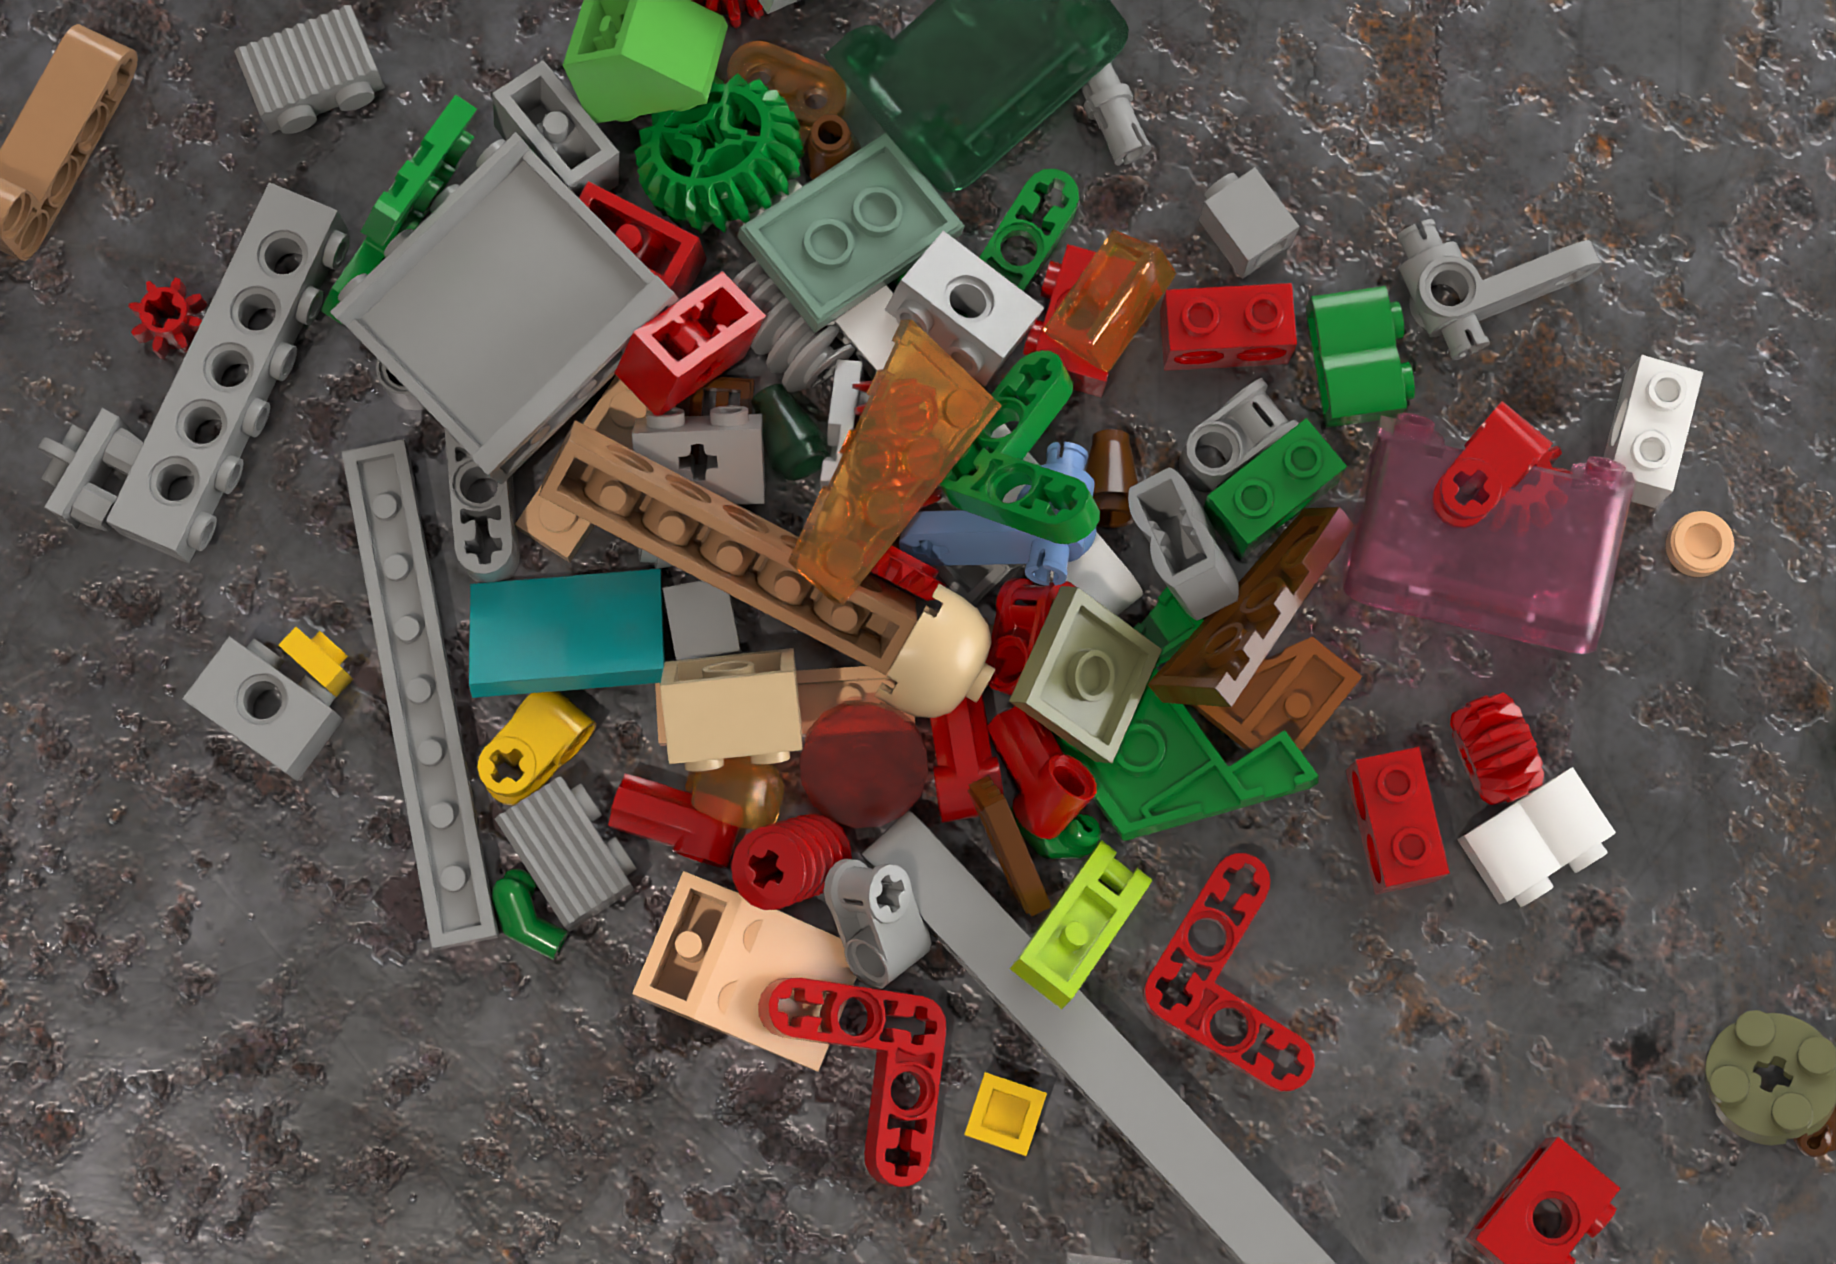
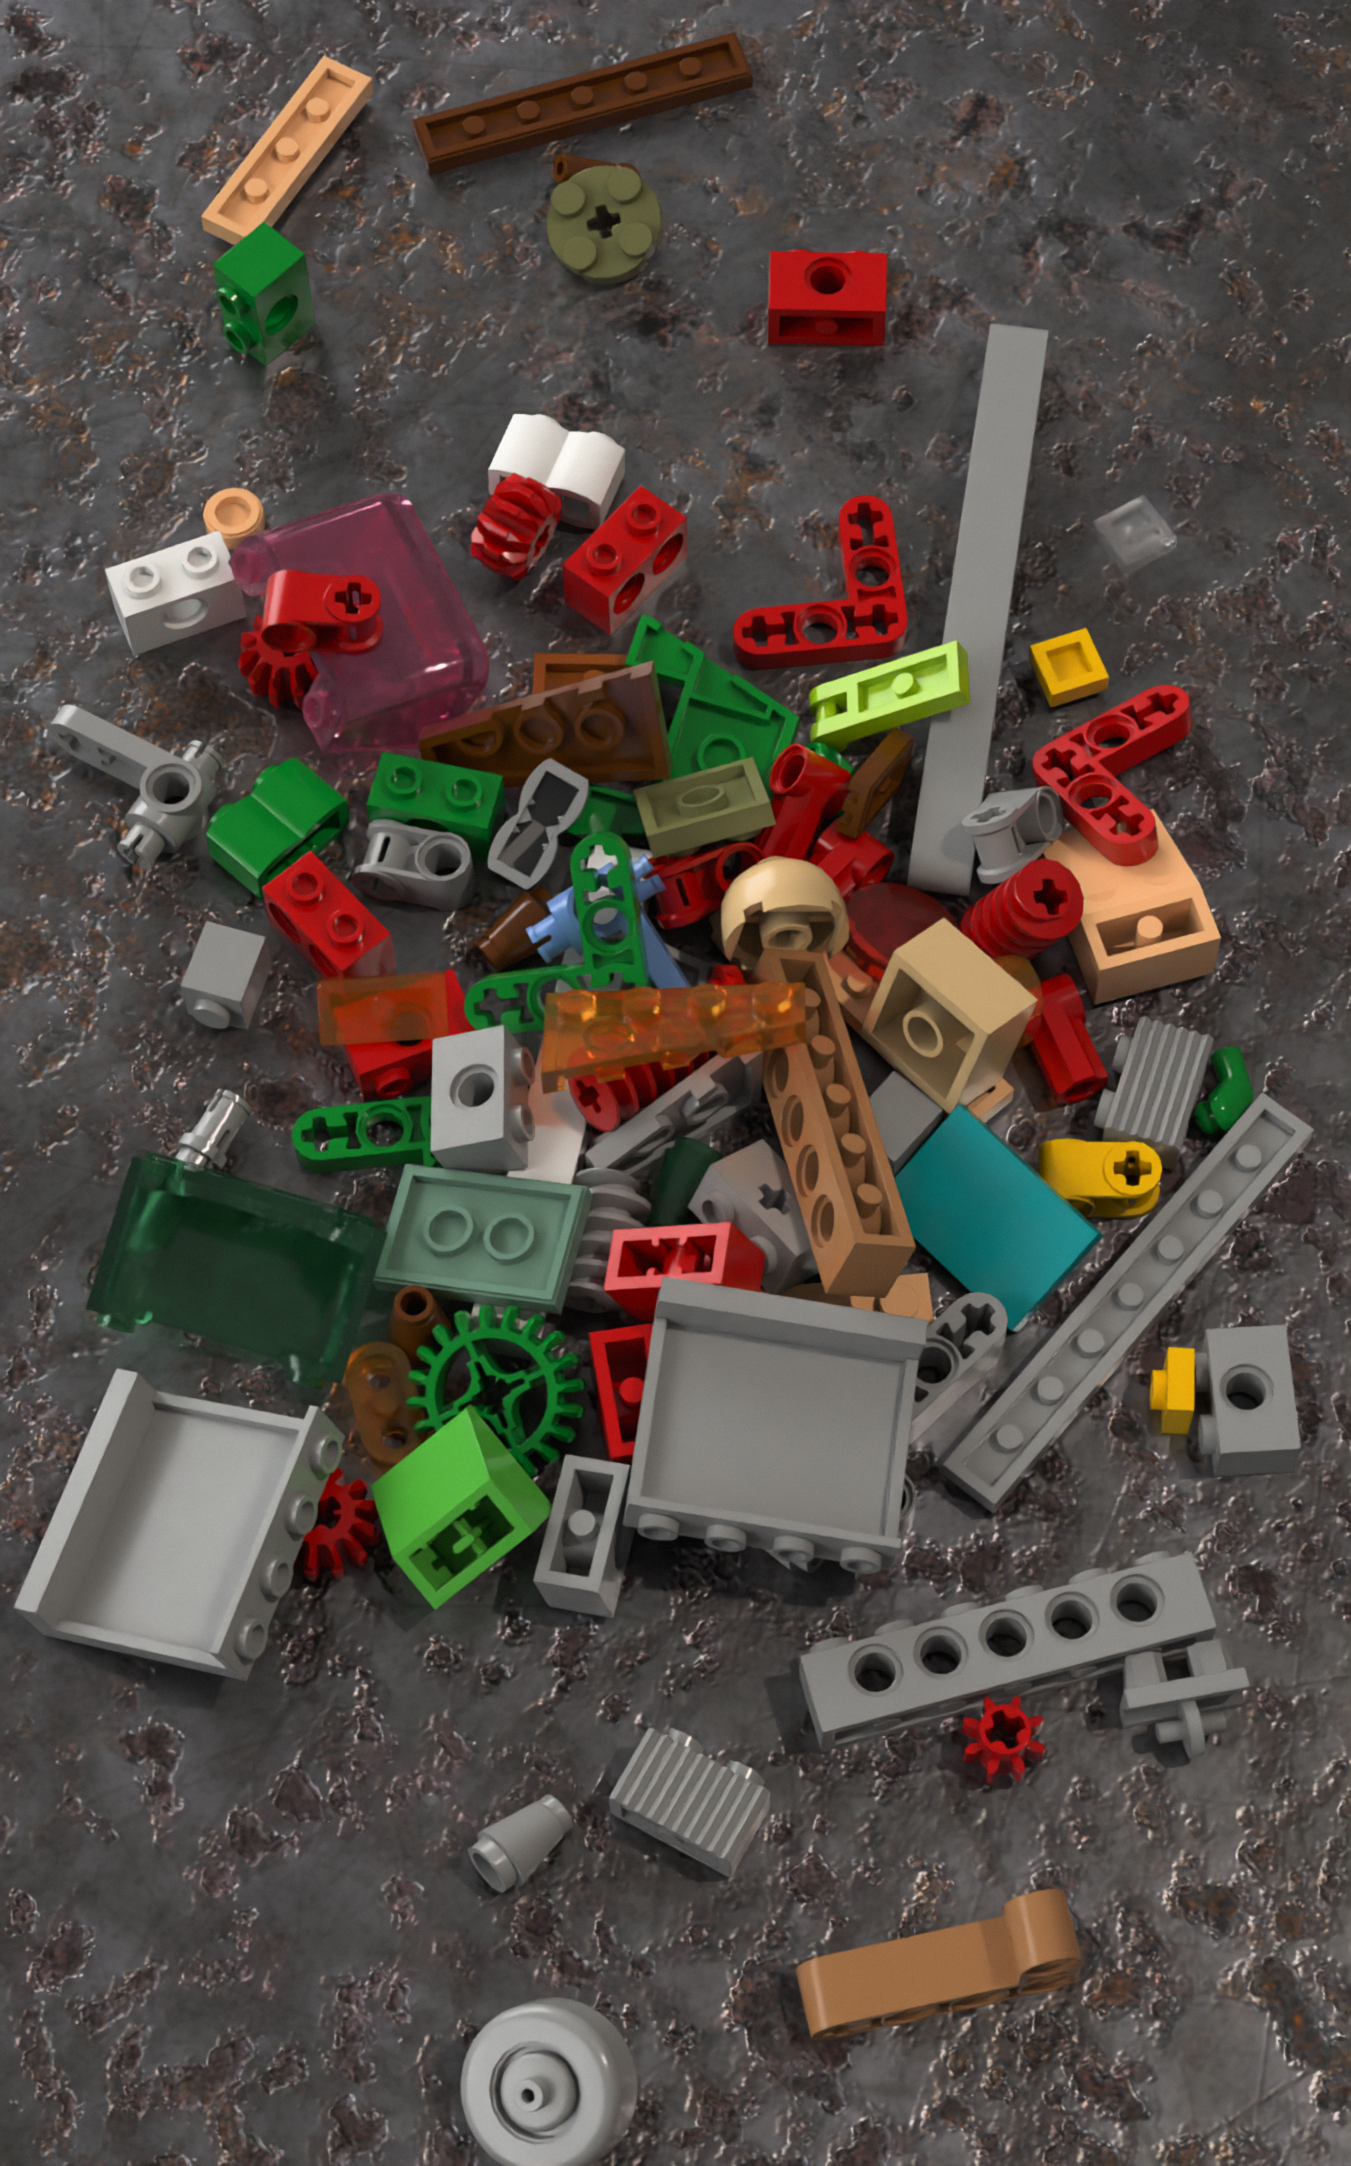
camera: 125 degrees left, 15 degrees down
green wing [320,94,477,324] -> none

